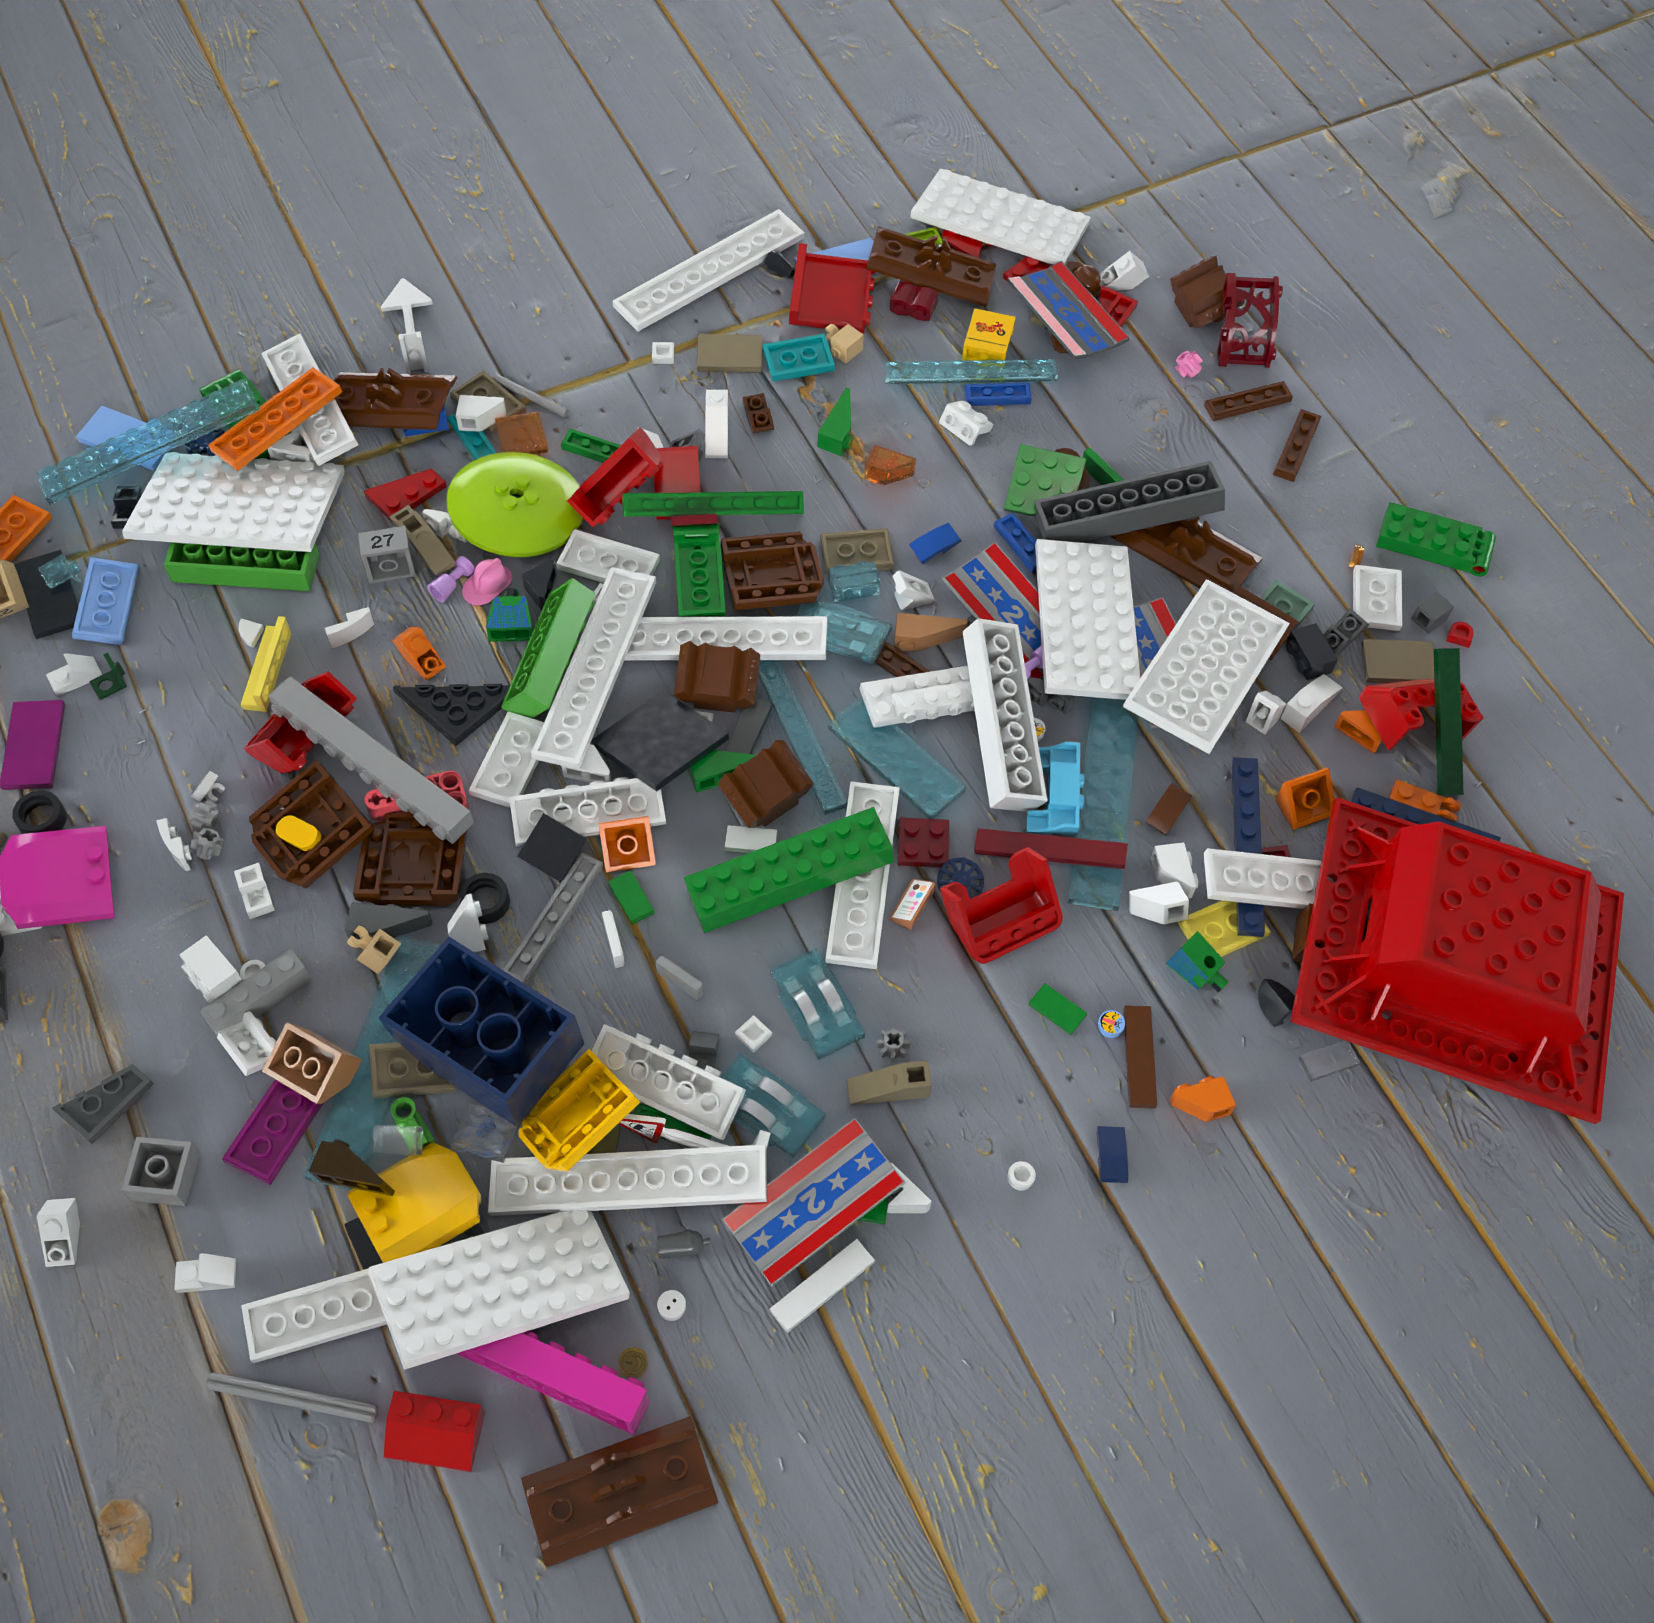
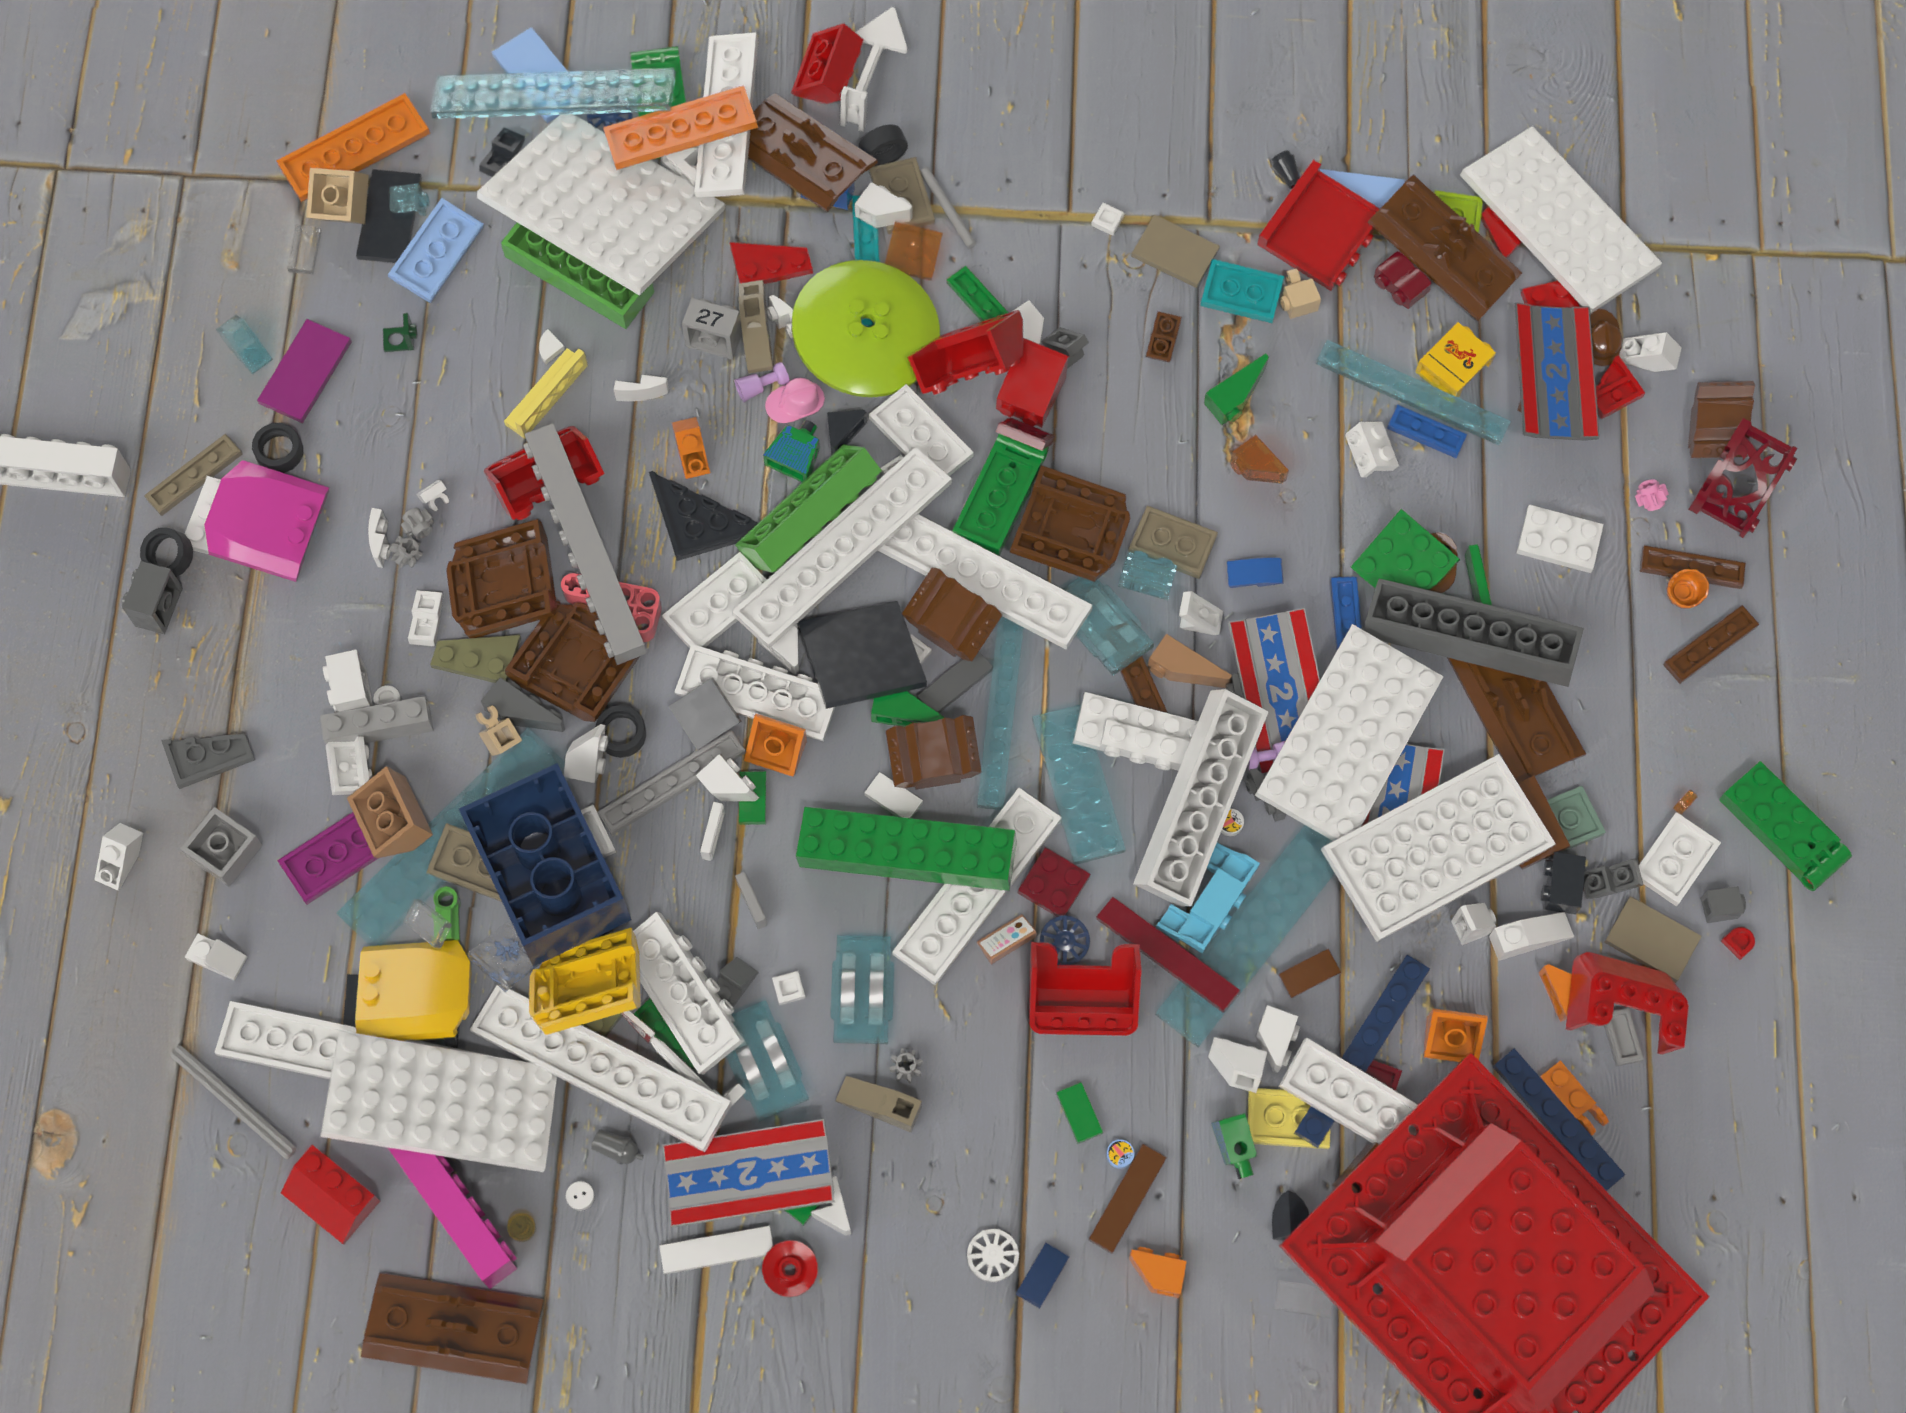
camera: 30 degrees right, 10 degrees up
white slope [46,653,102,697] -> none
yellow tile [276,816,321,851] -> none
dark brown slope [309,1139,395,1196] -> none
white plate [613,209,804,332] -> none
green tile [622,491,804,517] -> none
white slope [705,390,728,458] -> none
white tile [1007,1161,1036,1191] -> none
dark green tile [1433,648,1464,796] -> none
none -> olive wing [430,635,521,683]
none -> white slope [696,754,759,801]
none -> red dish [762,1240,818,1297]
none -> red slope [791,23,864,104]
none -> black tyre [859,124,908,167]
none -> white wheel [967,1229,1019,1282]
none -> white plate [1516,505,1604,573]
none -> orange hair [1666,569,1709,609]

